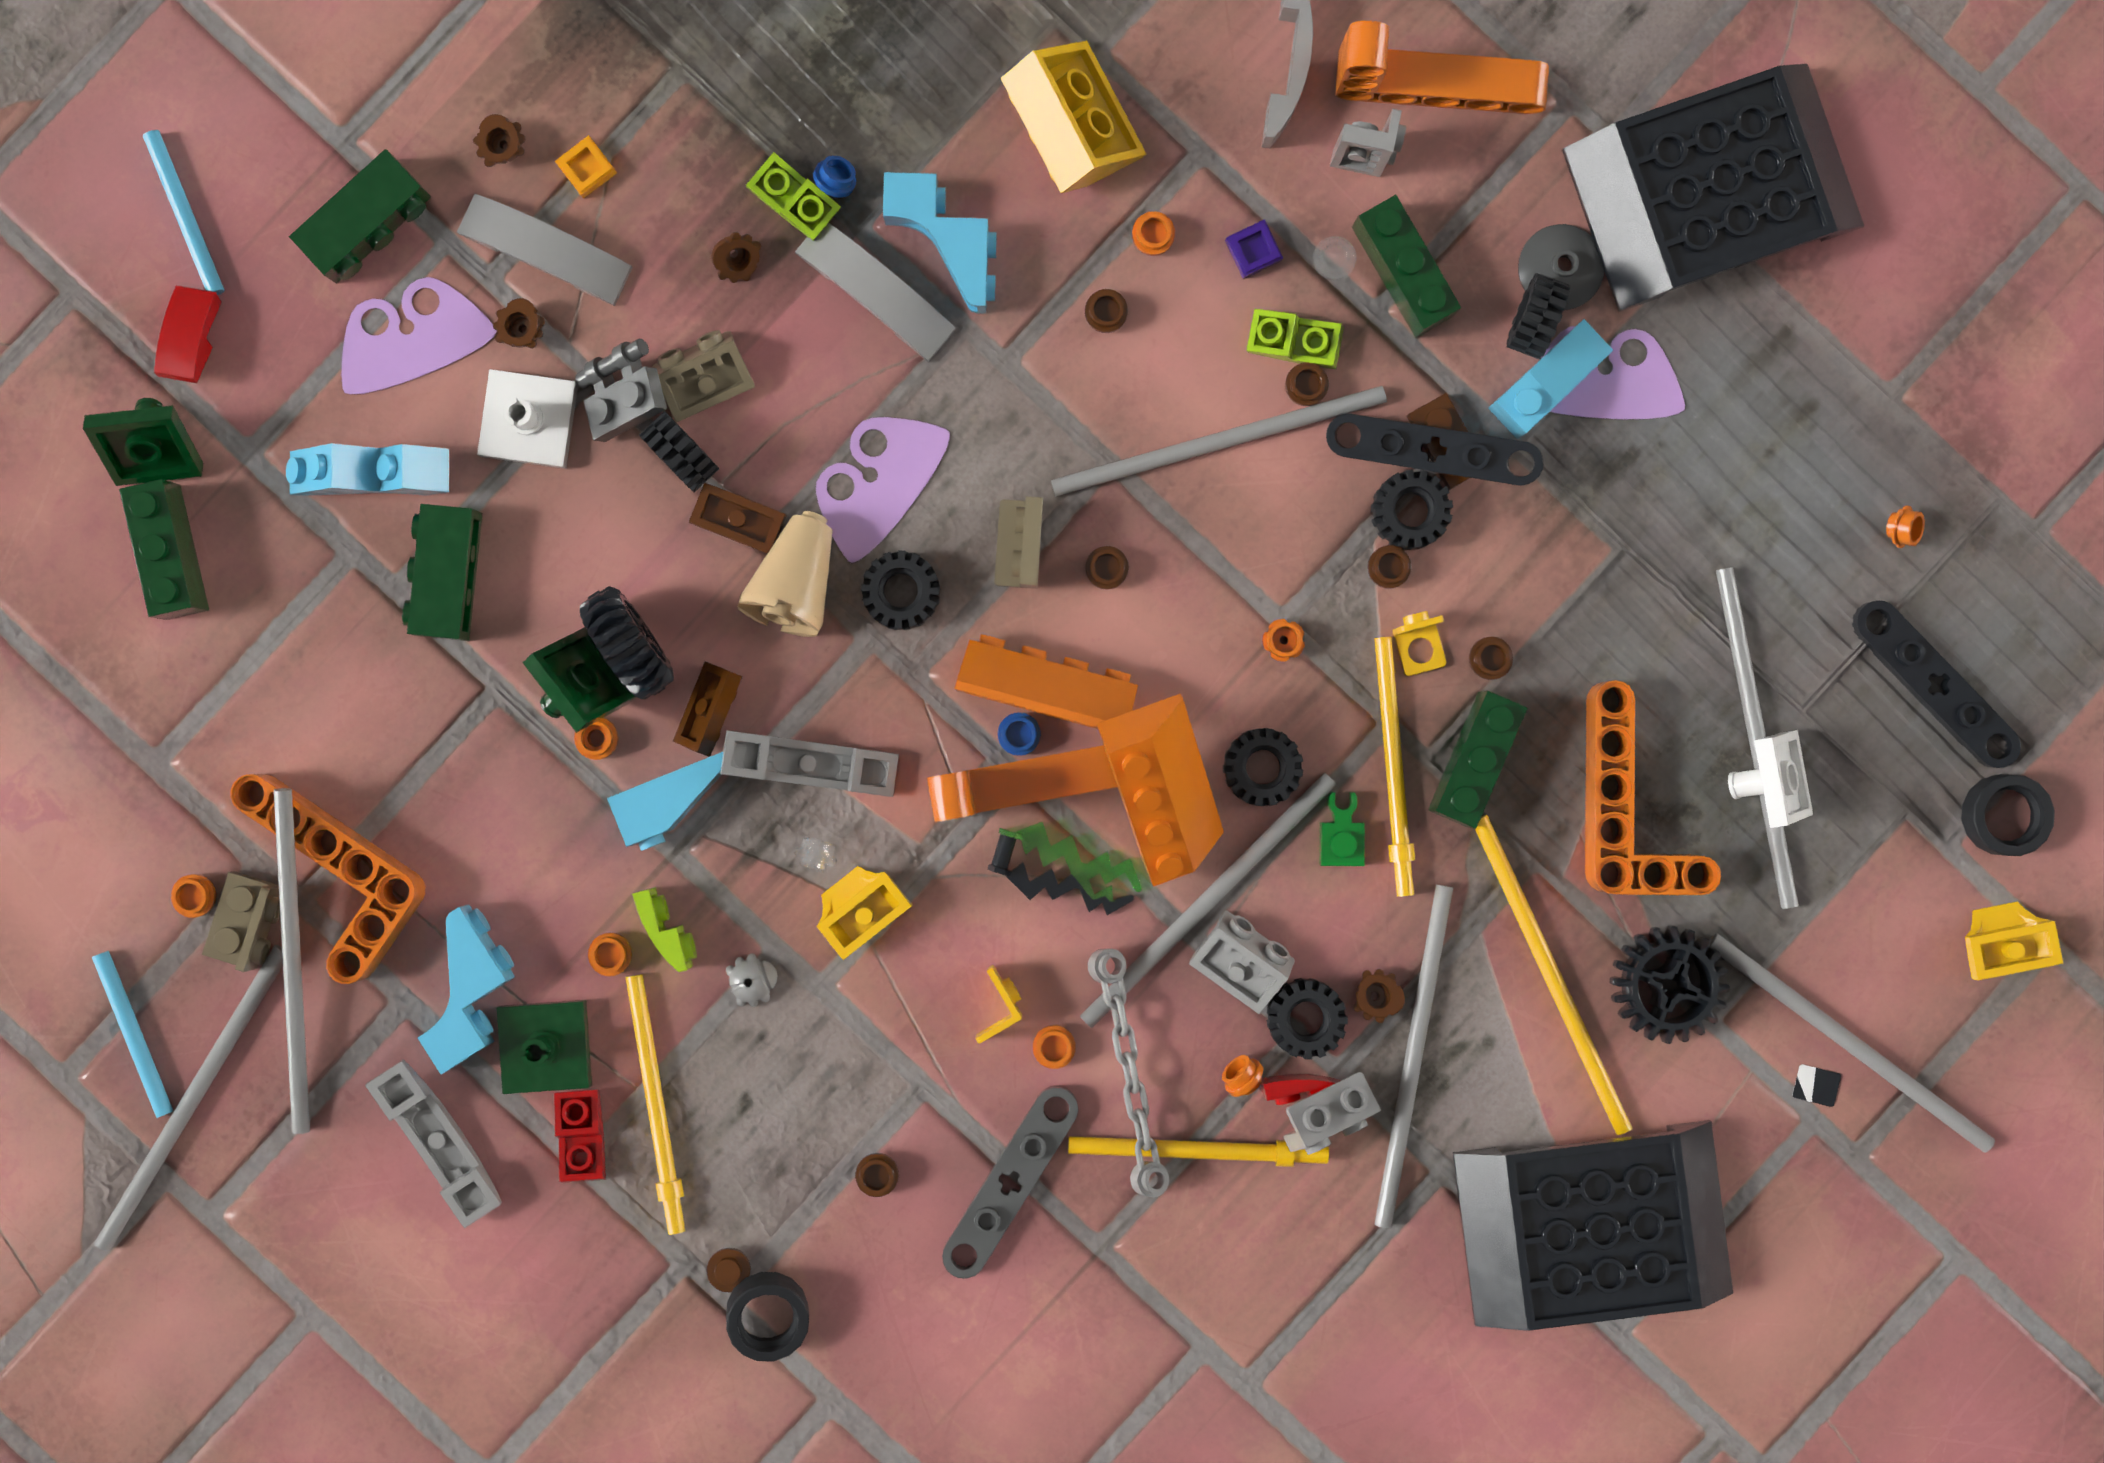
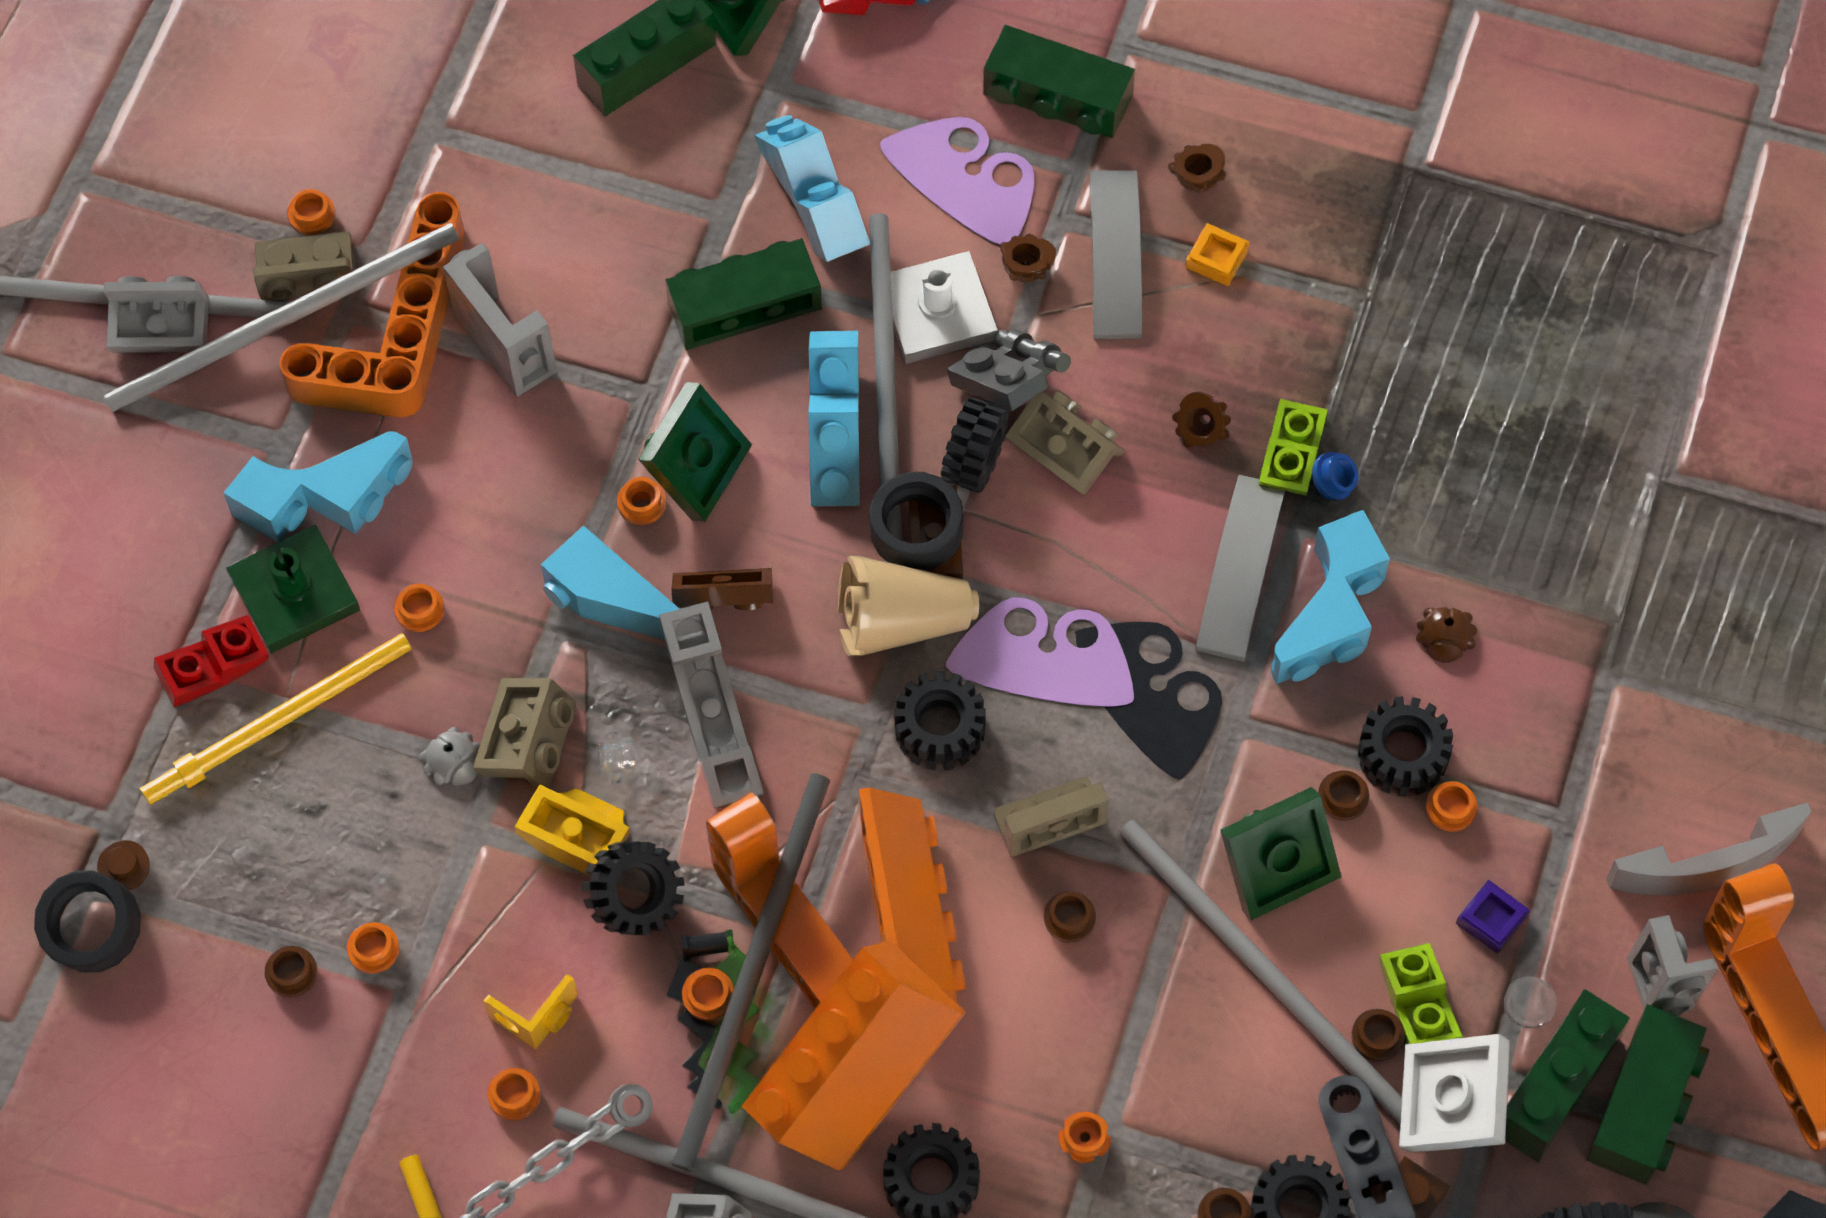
camera: 70 degrees right, 25 degrees down
medium azure piece [92,951,174,1118] -> none
light grey slope [365,1059,502,1228] -> none
black gear [580,586,674,700] -> none
lime slope [632,887,697,972] -> none
dark grey piece [942,1086,1078,1279] -> none
blue plate [998,712,1041,756] -> none
yellow slope [1001,40,1147,193] -> none
none -> light grey bracket [103,276,209,353]
none -> orange plate [347,922,400,974]
none -> light grey panel [443,243,557,397]
none -> dark tan bracket [473,678,576,789]
none -> black tyre [582,841,685,935]
none -> dark grey piece [672,773,830,1172]
none -> orange plate [682,968,734,1021]
none -> medium azure arch [808,331,860,506]
none -> light grey piece [869,213,903,562]
none -> black tyre [869,472,963,571]
none -> black piece [1075,622,1222,778]
none -> dark green tile [1220,786,1342,920]
none -> black tyre [1358,696,1453,796]
none -> white tile [1399,1034,1510,1153]
none -> reddish brown animal [1416,607,1477,663]
none -> dark green brick [1586,1004,1710,1185]

